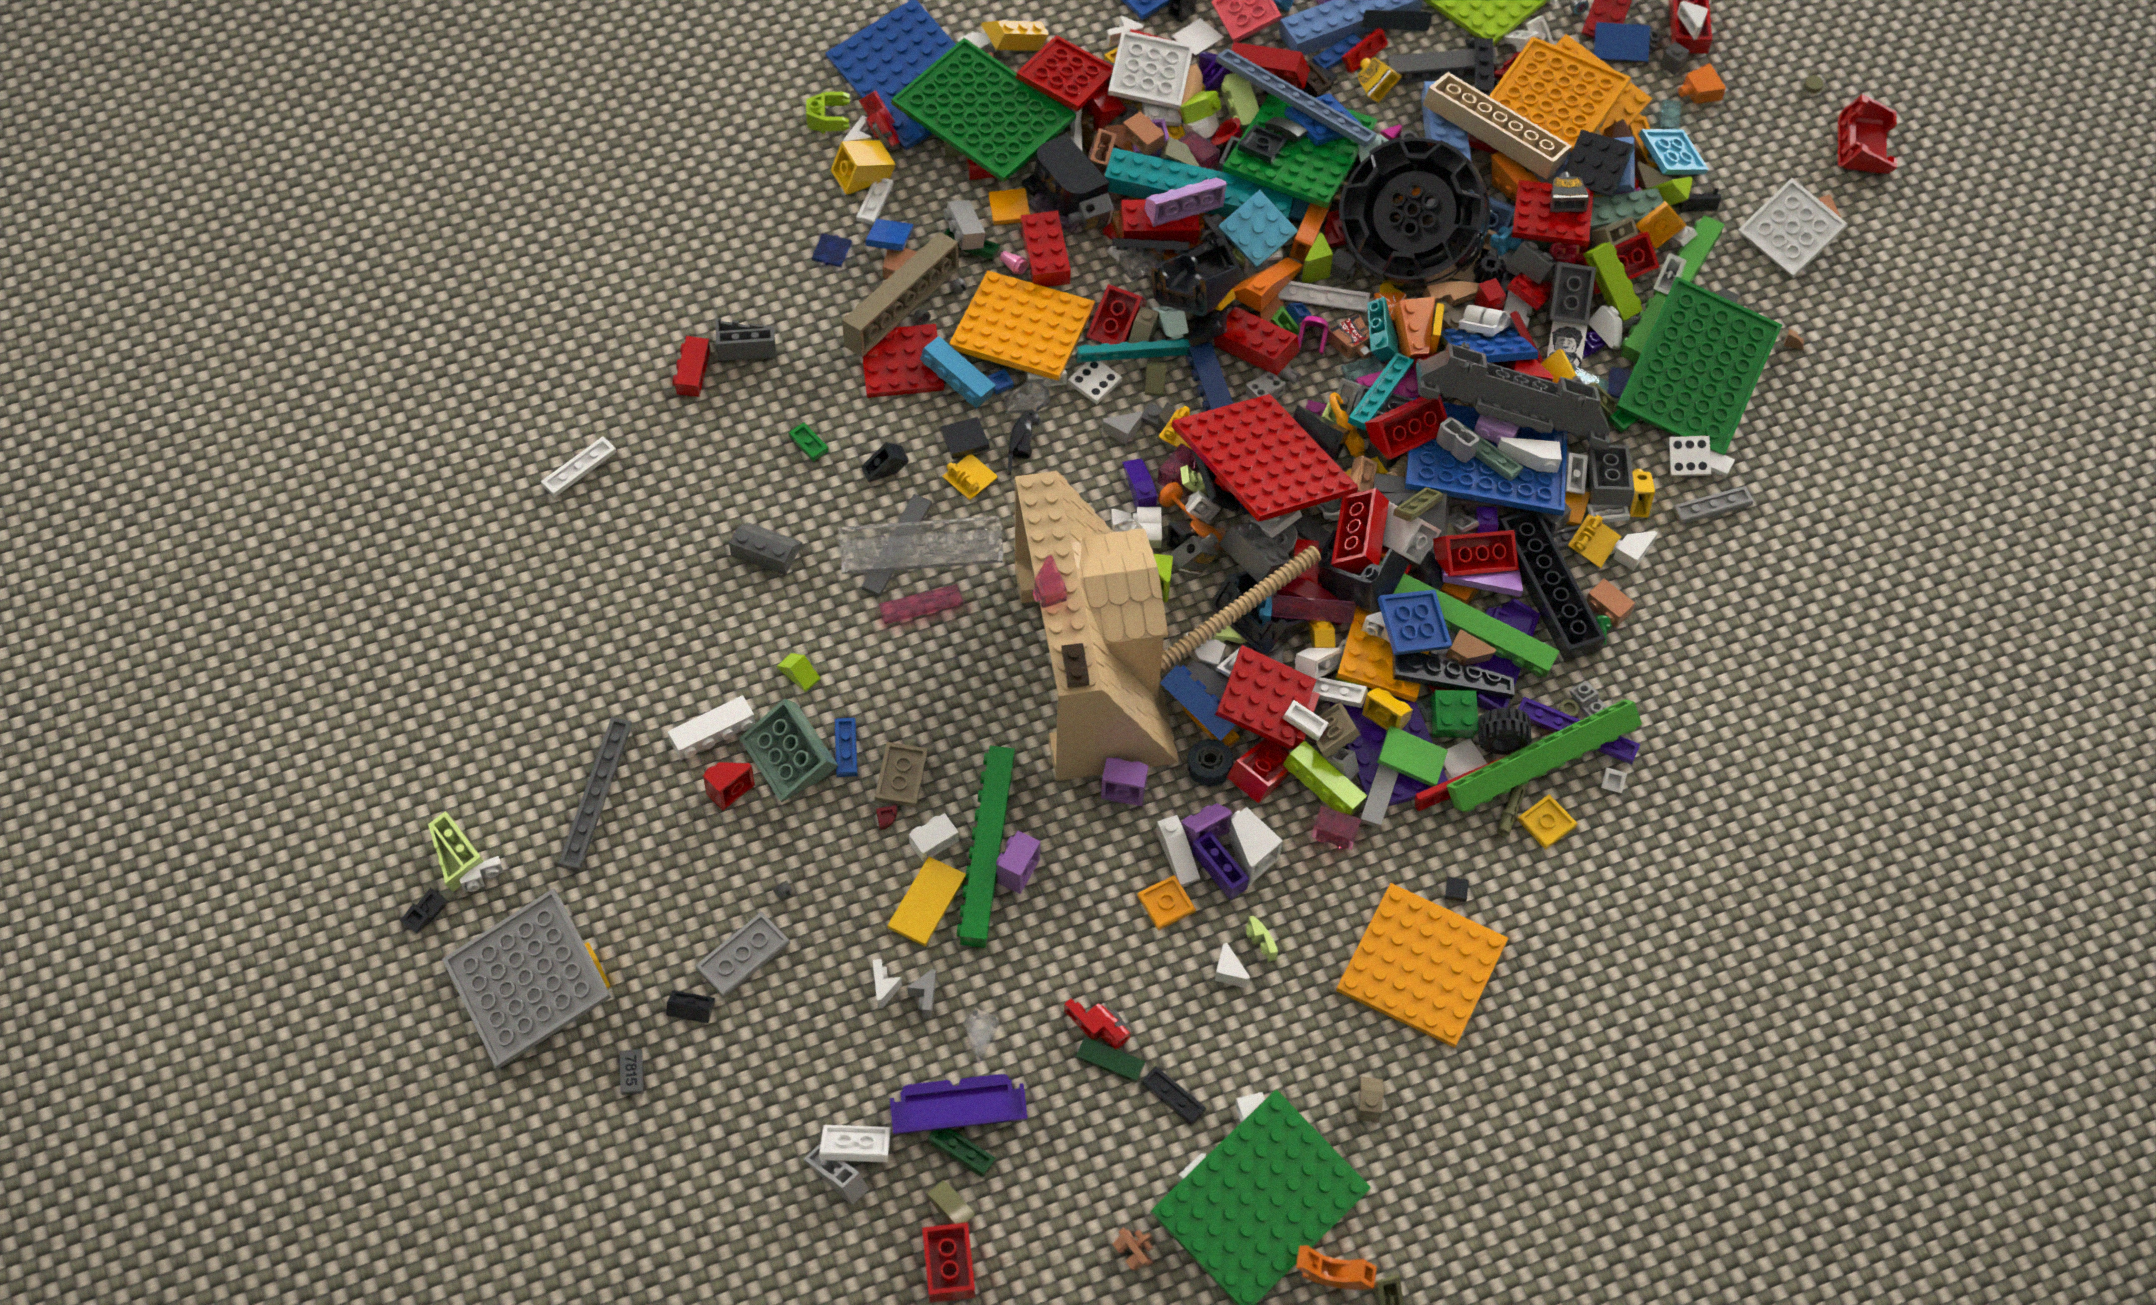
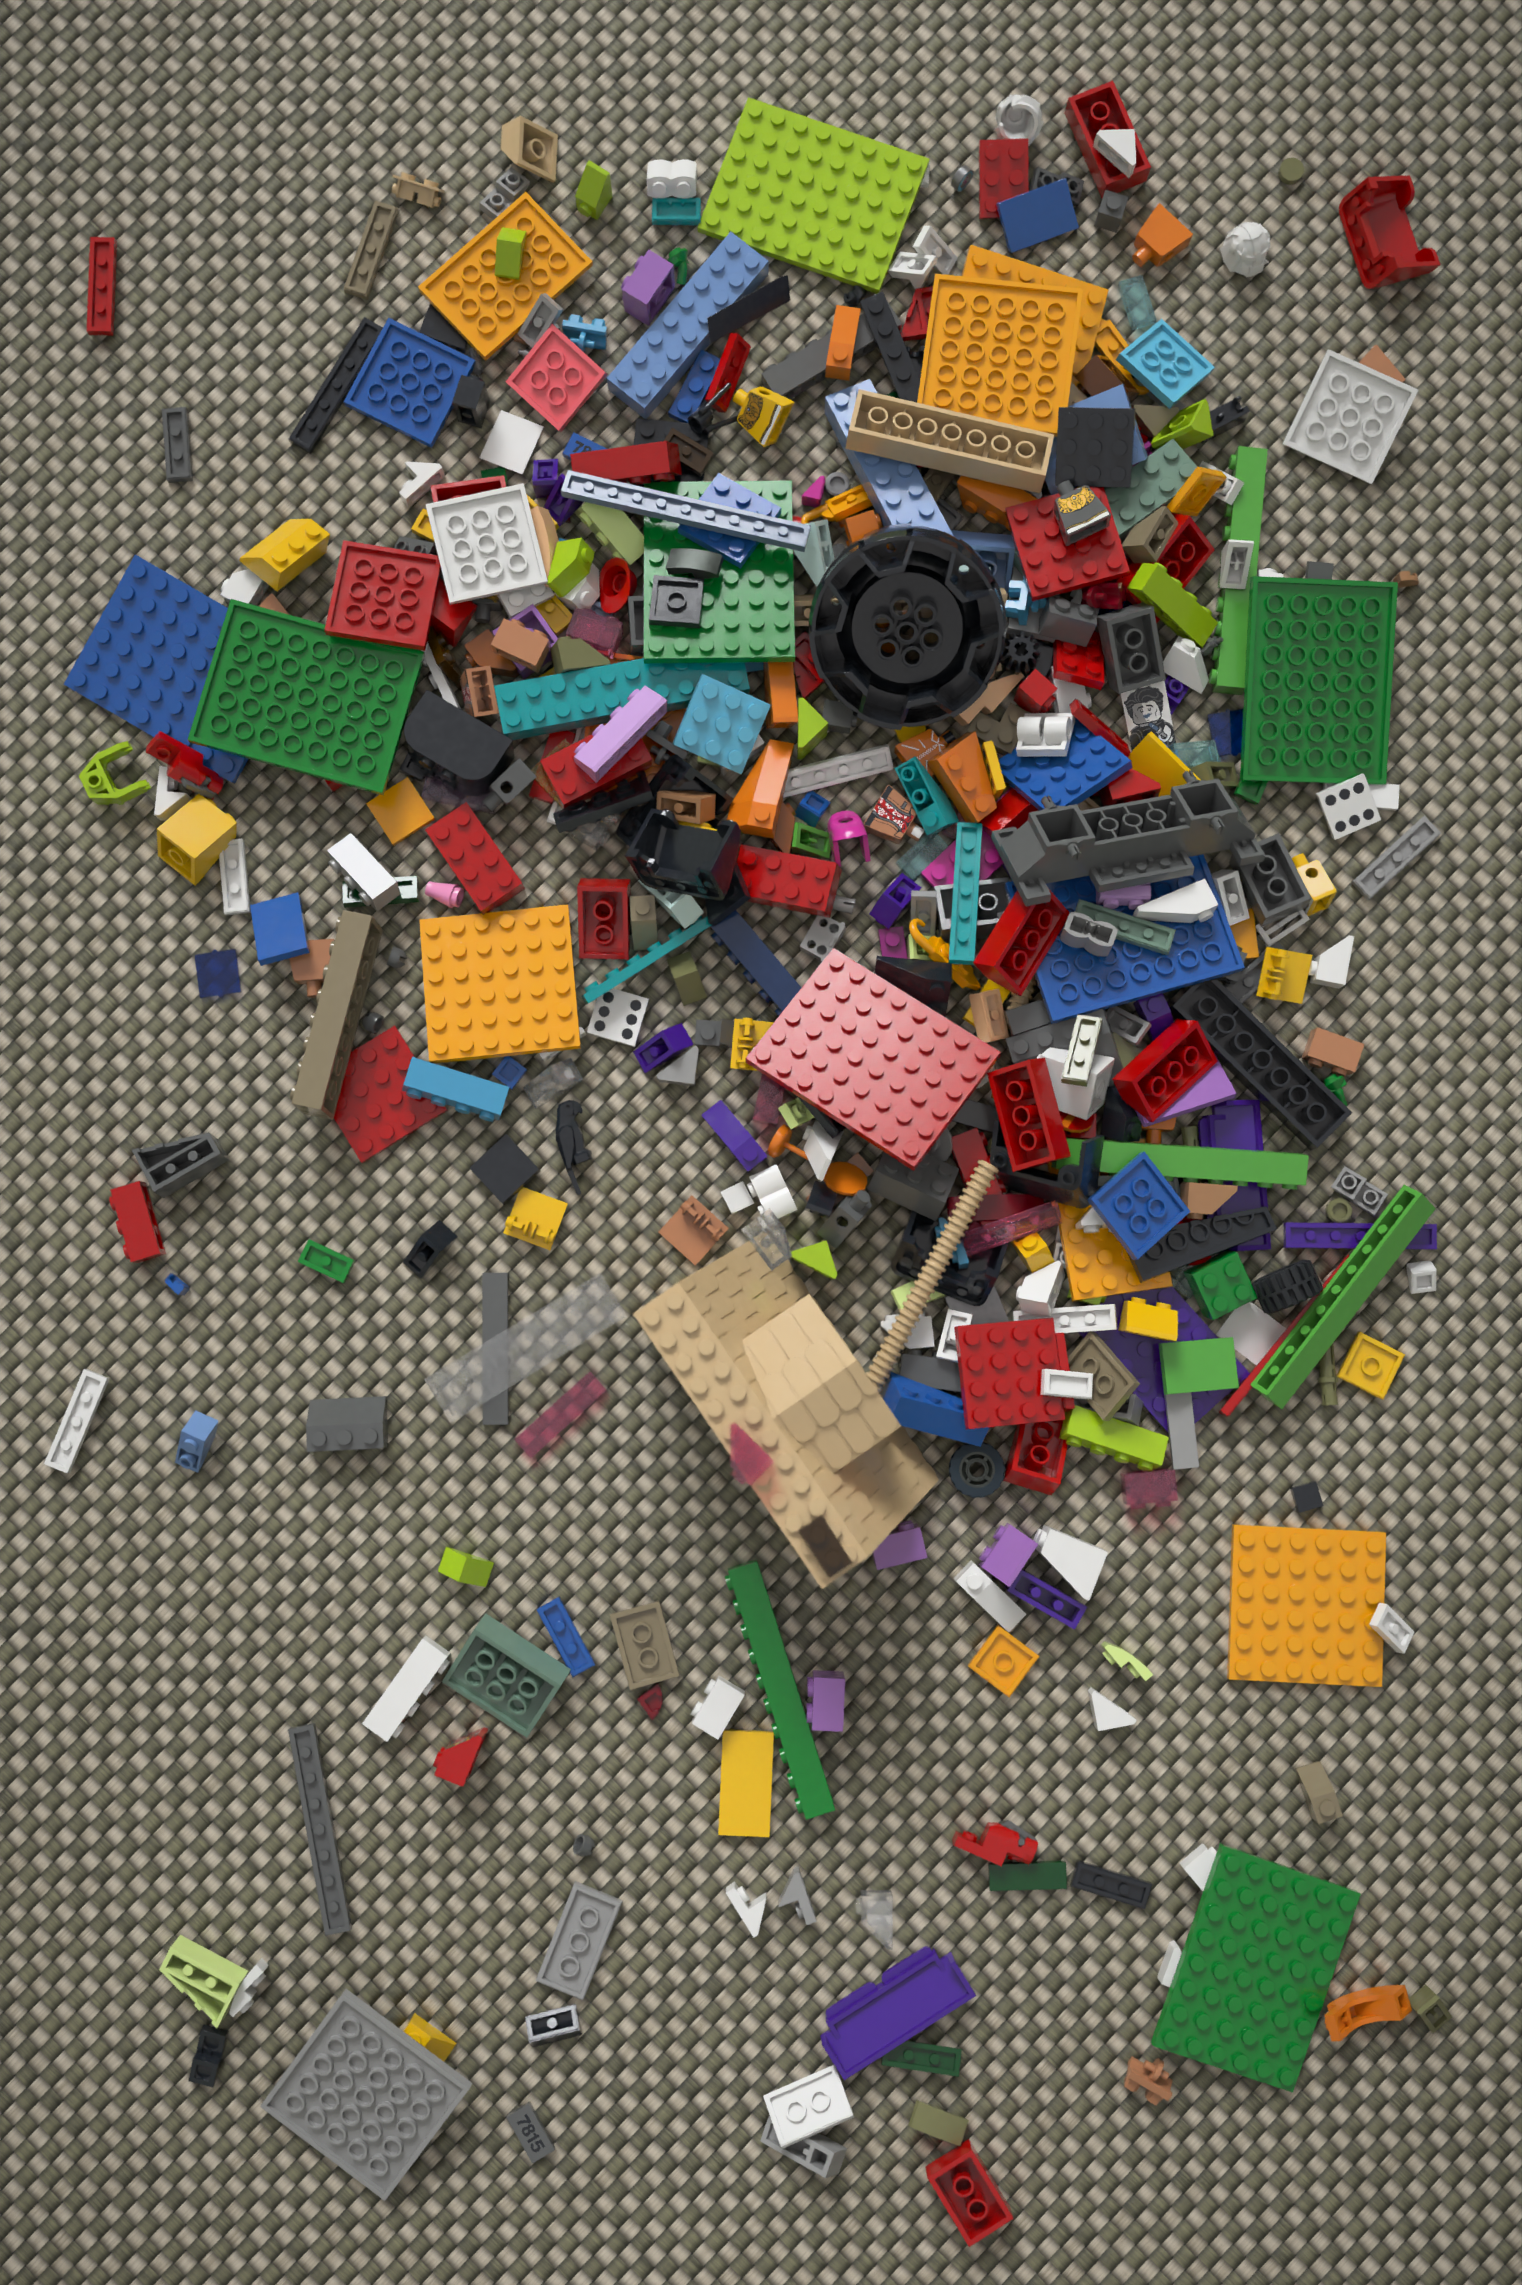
camera: 25 degrees left, 25 degrees up
none -> blue tile [164,1273,190,1296]
none -> medium blue slope [175,1410,218,1473]
none -> dark purple slope [633,1023,694,1073]
none -> medium nougat slope [657,790,716,824]
none -> black plant [688,383,738,435]
none -> orange slope [825,305,861,381]
none -> dark purple slope [869,873,922,929]
none -> white helmet [1220,222,1271,277]
none -> white plate [1369,1603,1414,1654]

